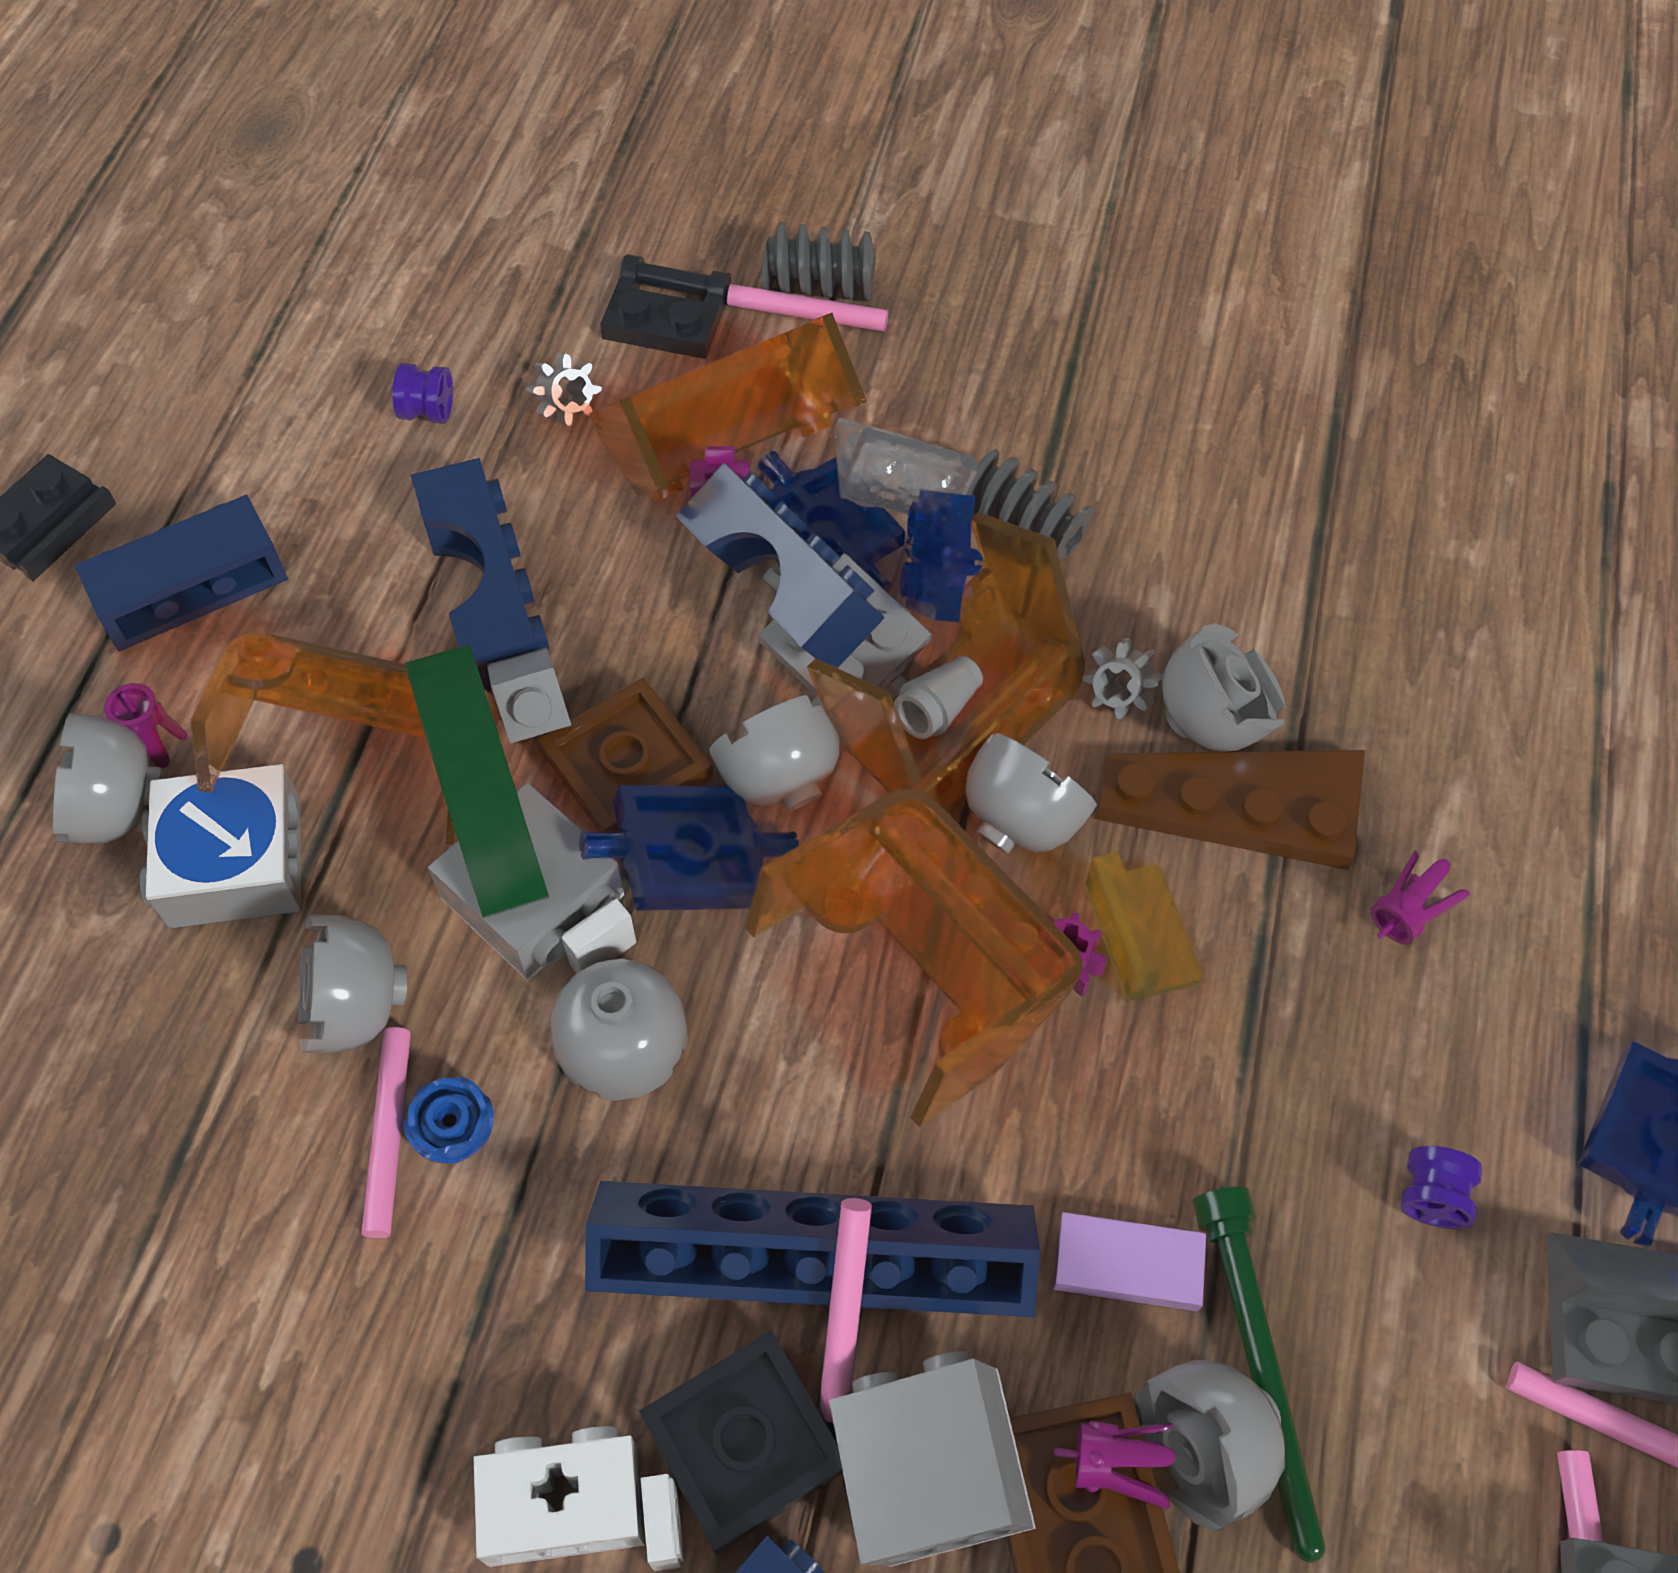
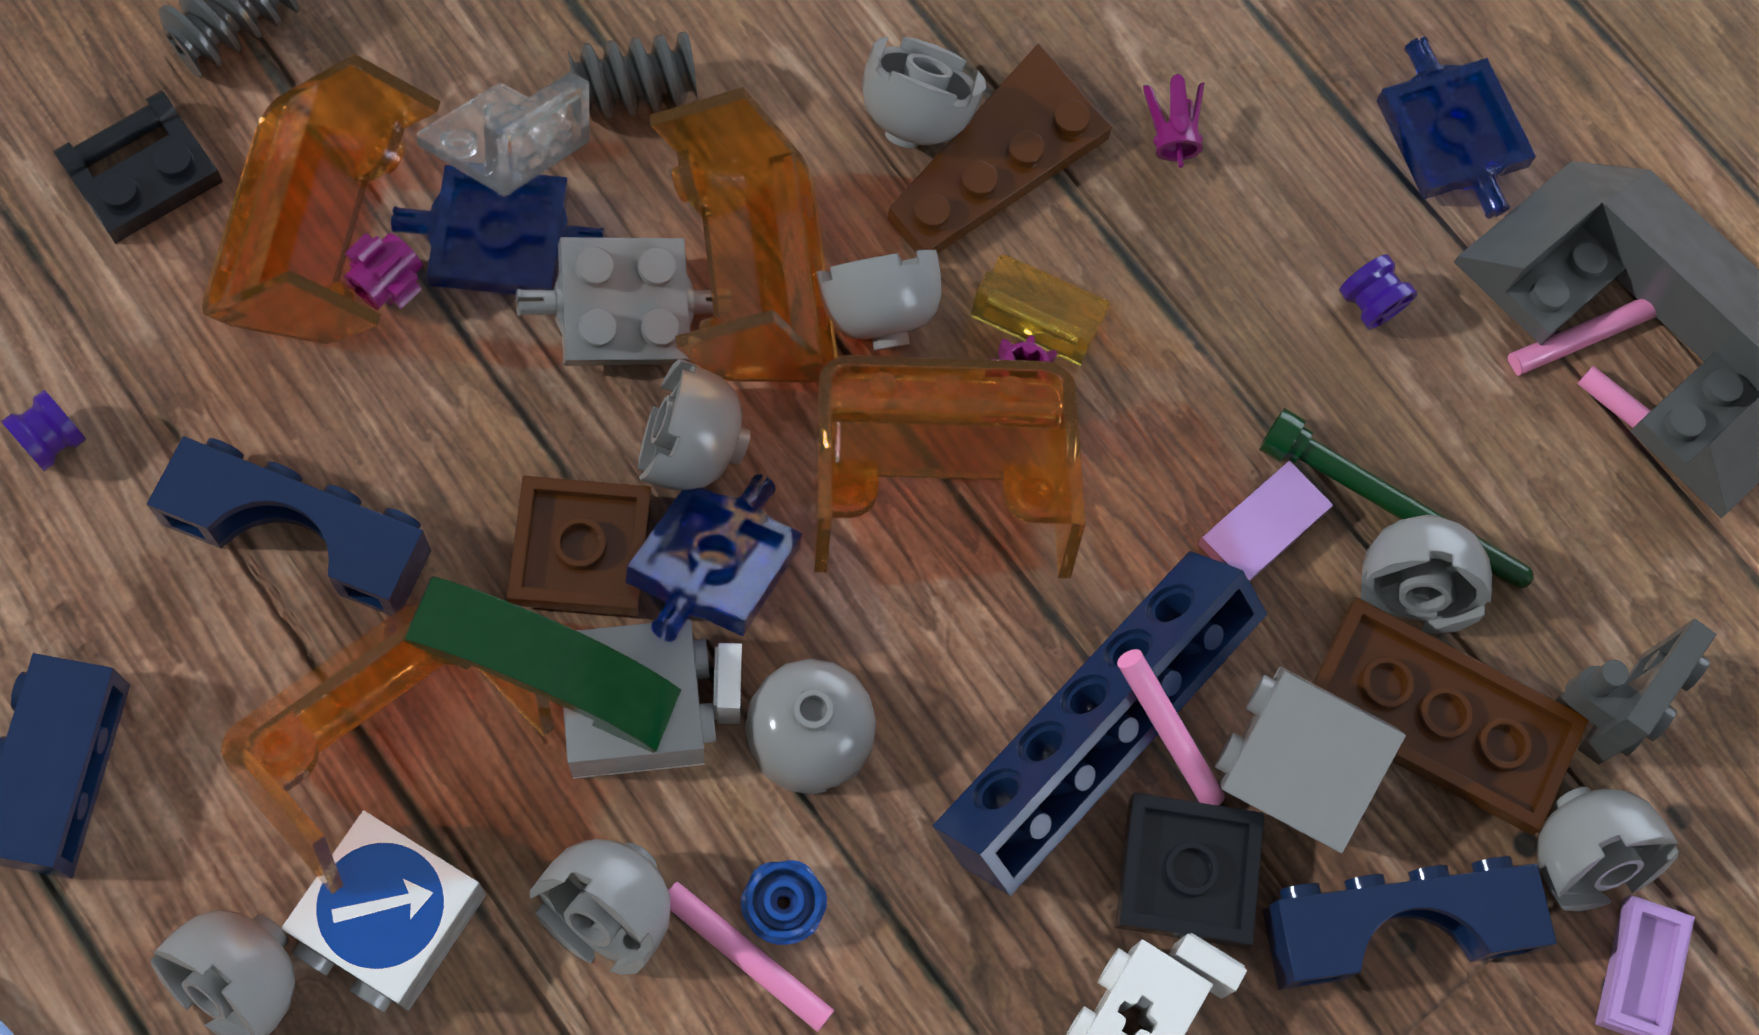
camera: 60 degrees left, 10 degrees up
magenta piece [104,683,188,768] -> none
light grey brick [487,646,571,744] -> none
light grey gear [526,353,602,426] -> none
arch [676,463,885,673] -> none
bright pink bar [727,284,888,332] -> none
light grey cone [894,656,983,739] -> none
clear blue plate [900,489,983,622] -> none
magenta piece [1054,1421,1176,1509] -> none
light grey gear [1082,638,1162,719] -> none

